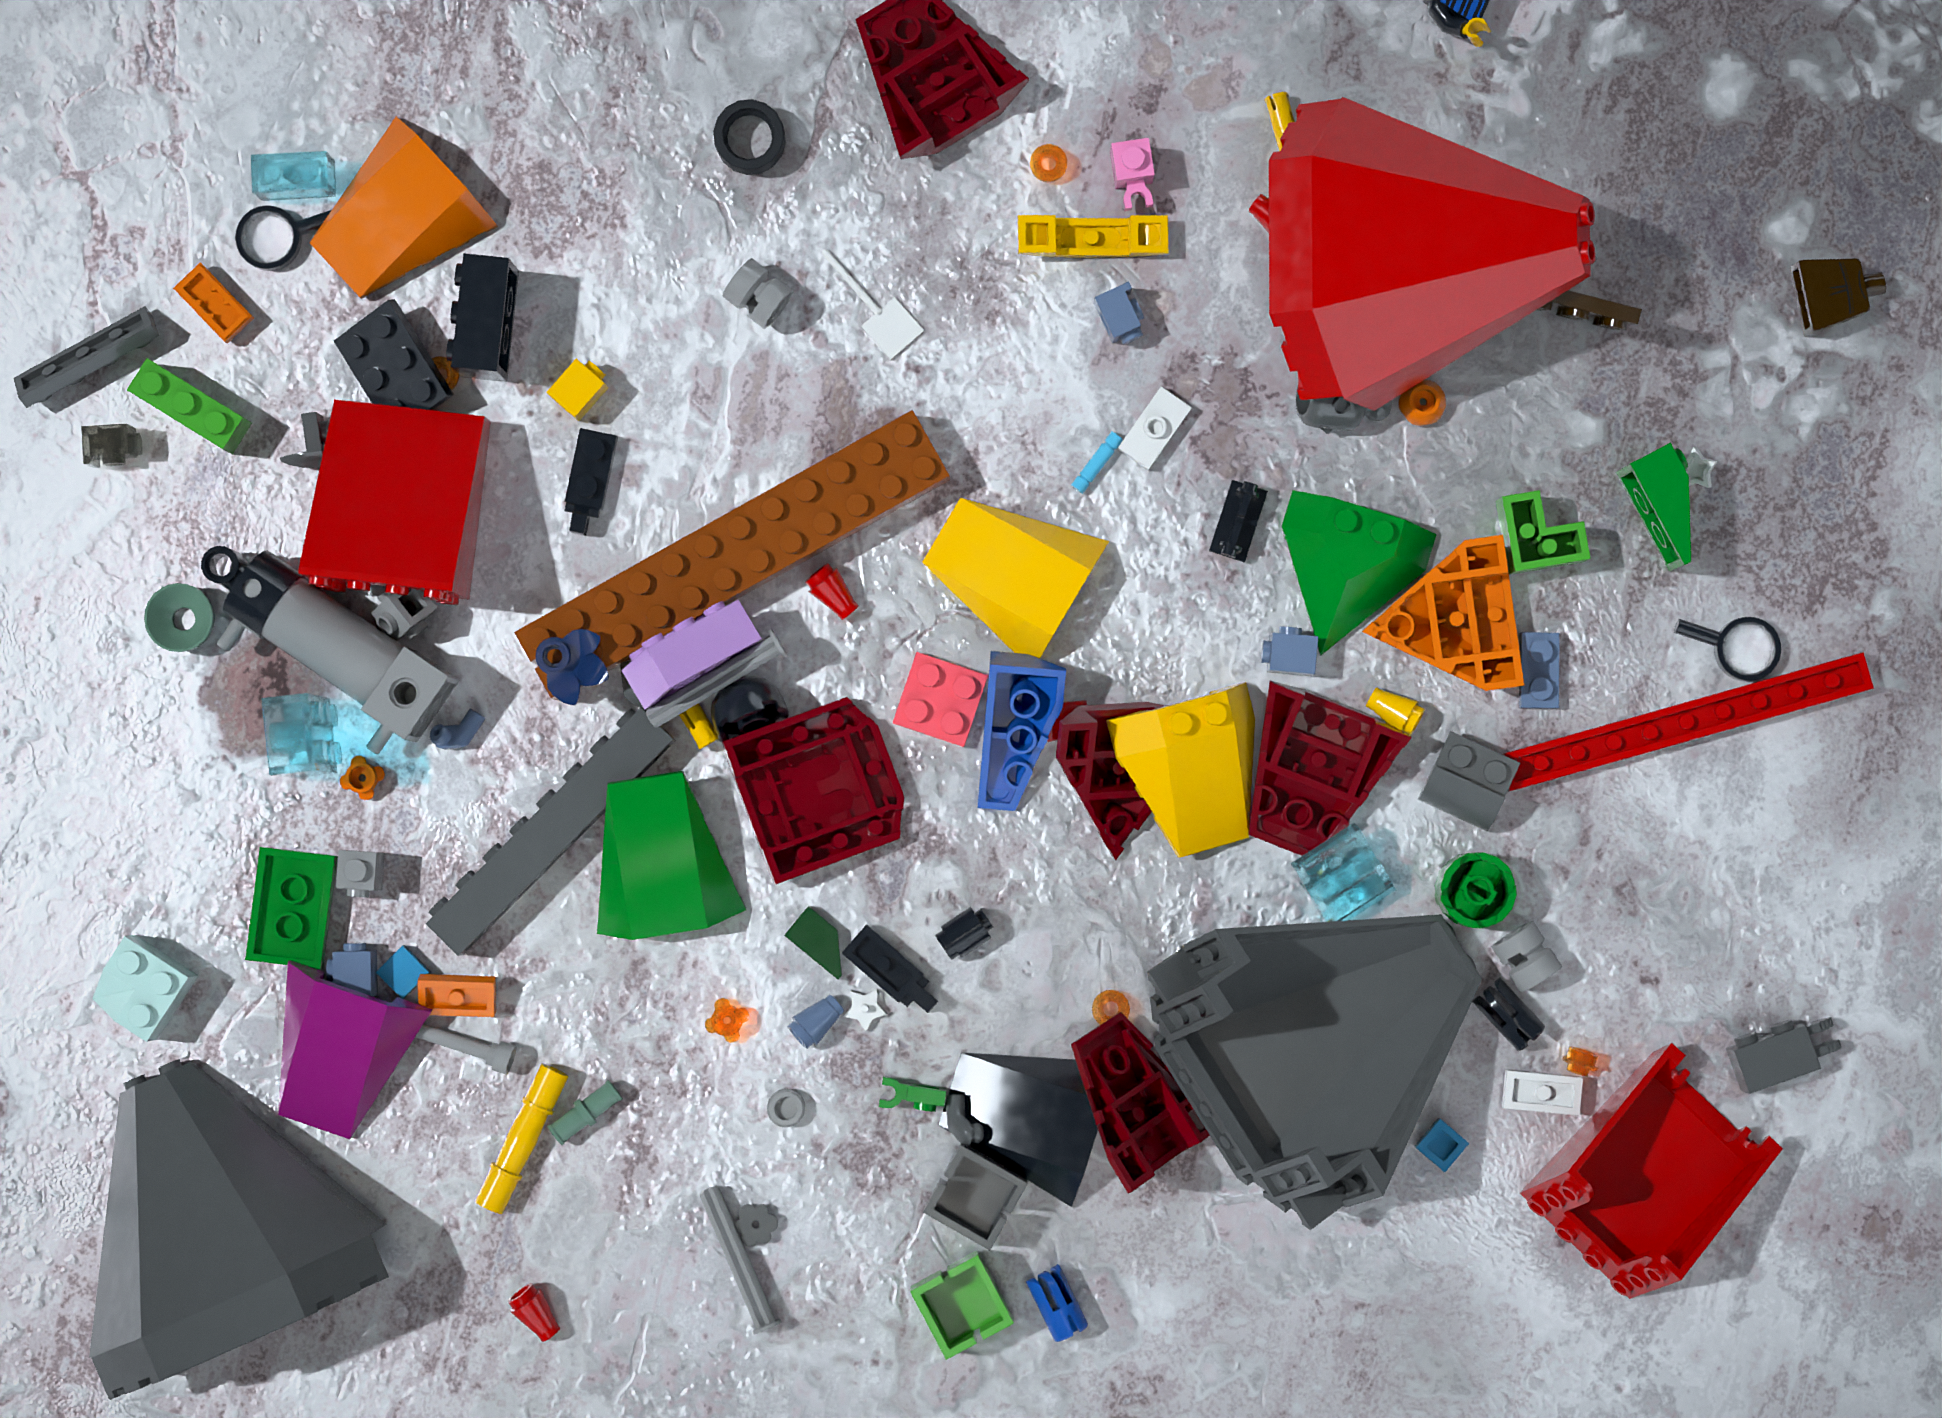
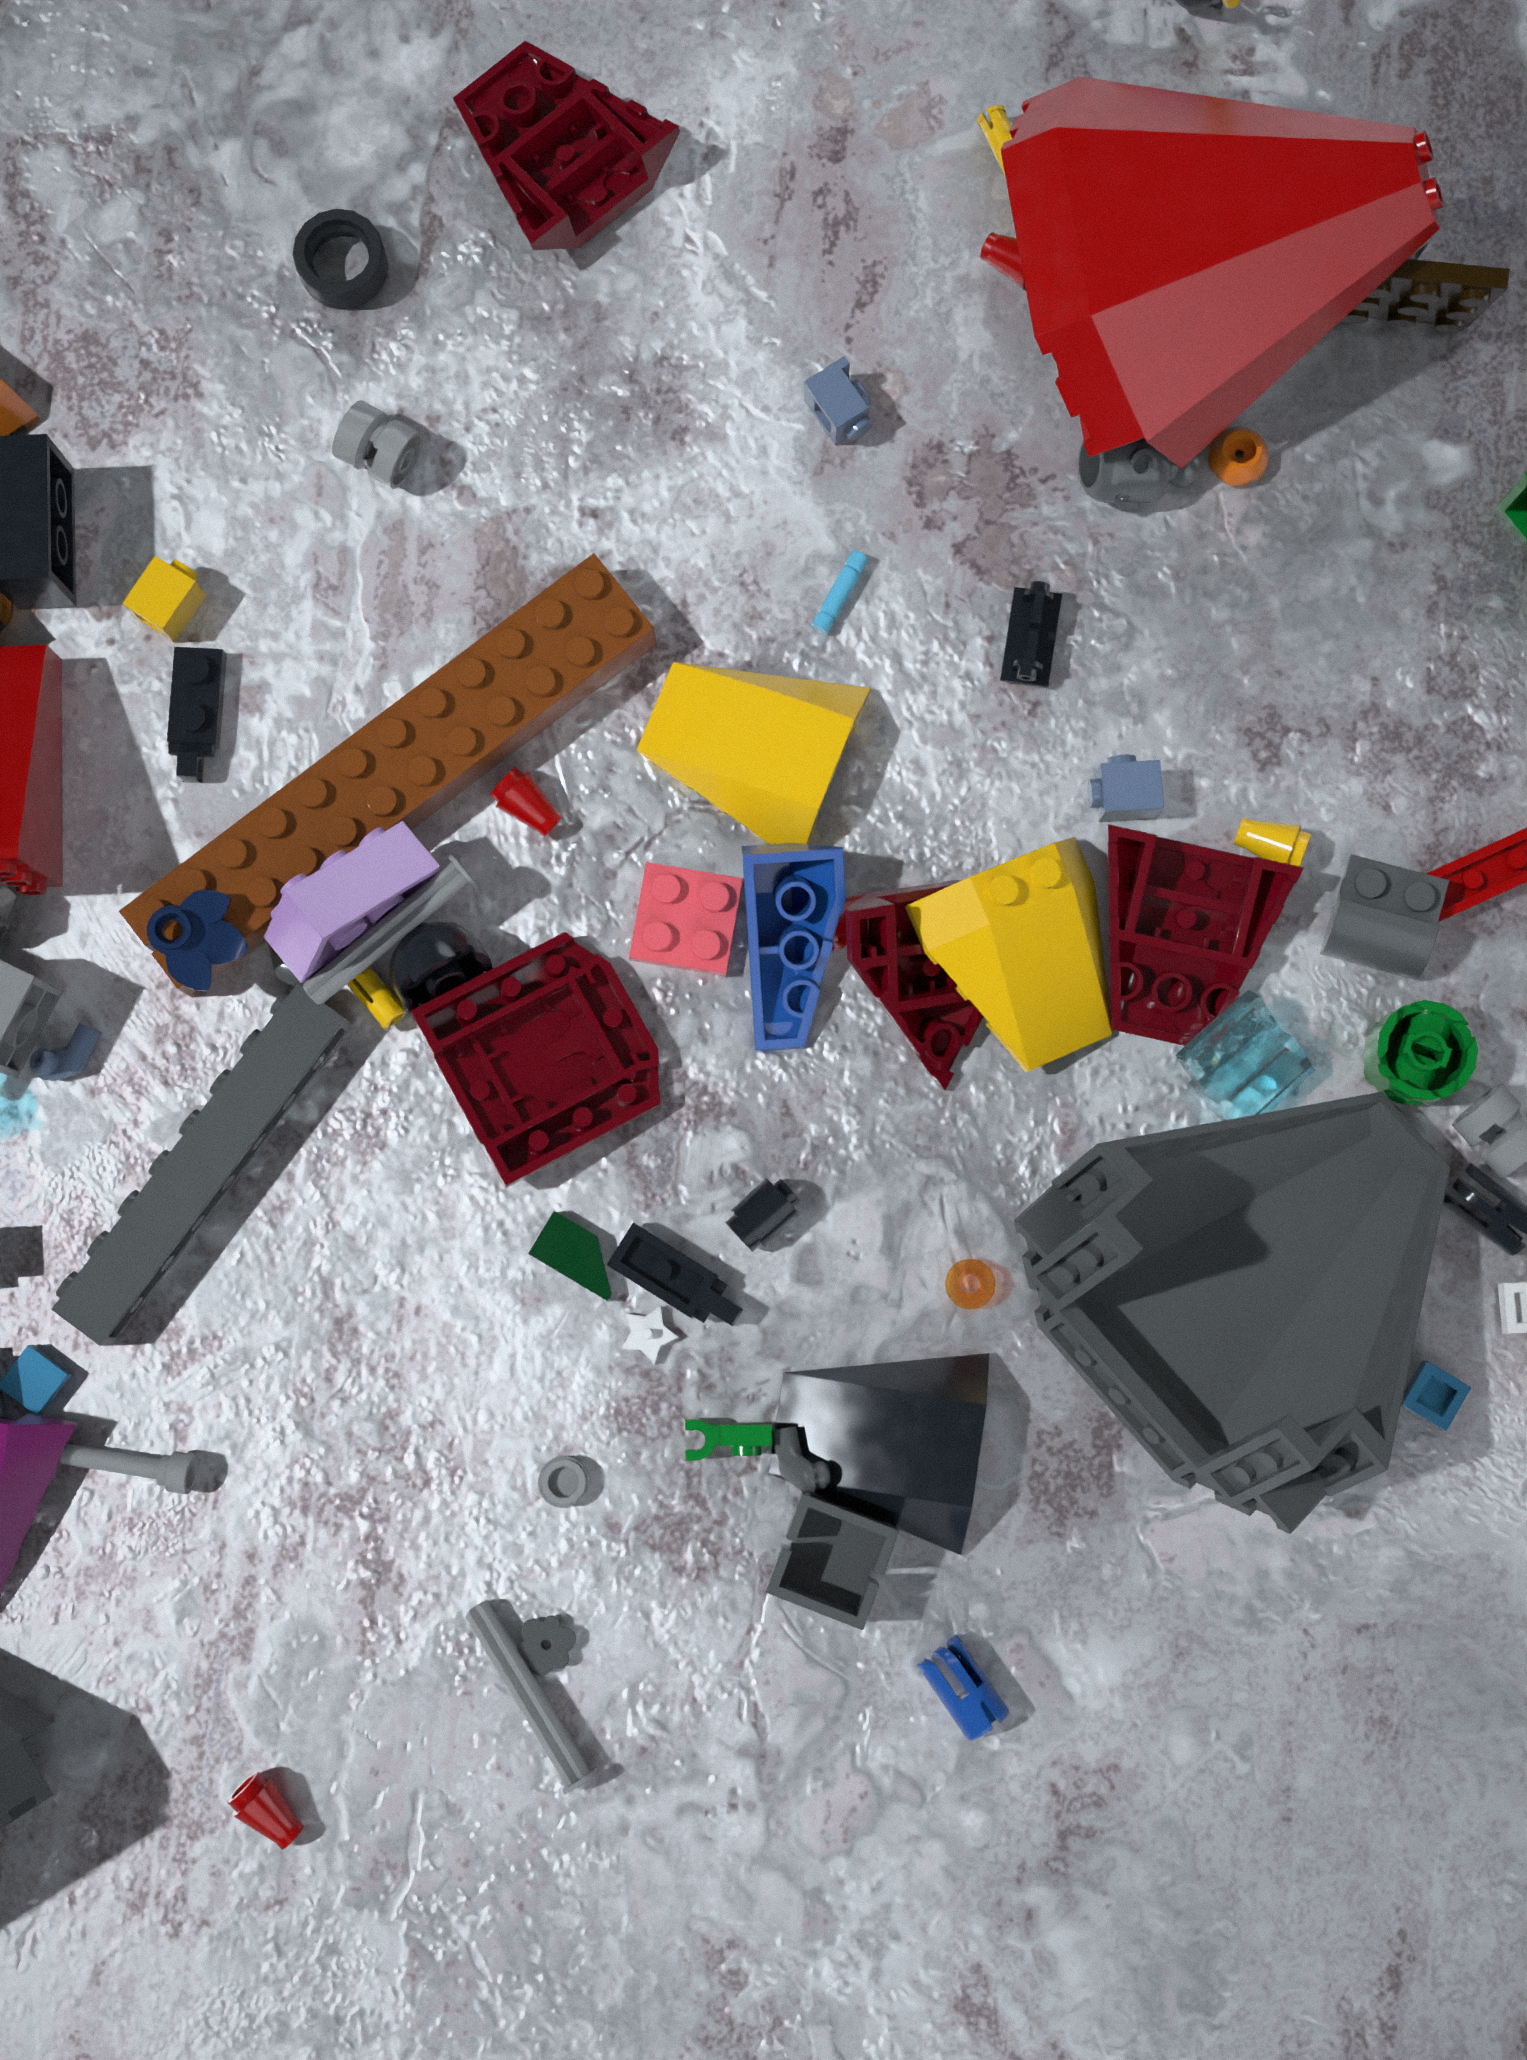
camera: 10 degrees left, 5 degrees down
orange plate [417,974,497,1017] -> none
yellow piece [475,1063,569,1214] -> none
sand green pin [547,1080,623,1145] -> none
green wedge [597,771,746,940] -> none
clear orange plate [705,998,749,1043] -> none
sand blue cone [787,994,844,1049] -> none
white piece [822,249,924,360] -> none
bright green piece [910,1250,1014,1360] -> none
yellow slope [1017,215,1168,258] -> none
clear orange plate [1030,144,1067,182] -> none
dark red wedge [1071,1012,1210,1194] -> none
bright pink brick [1110,138,1155,211] -> none
white plate [1118,387,1192,470] -> none
green wedge [1281,490,1437,656] -> none
orange wedge [1362,534,1524,691] -> none
bright green brick [1495,490,1591,575] -> none
sand blue plate [1519,632,1559,709] -> none

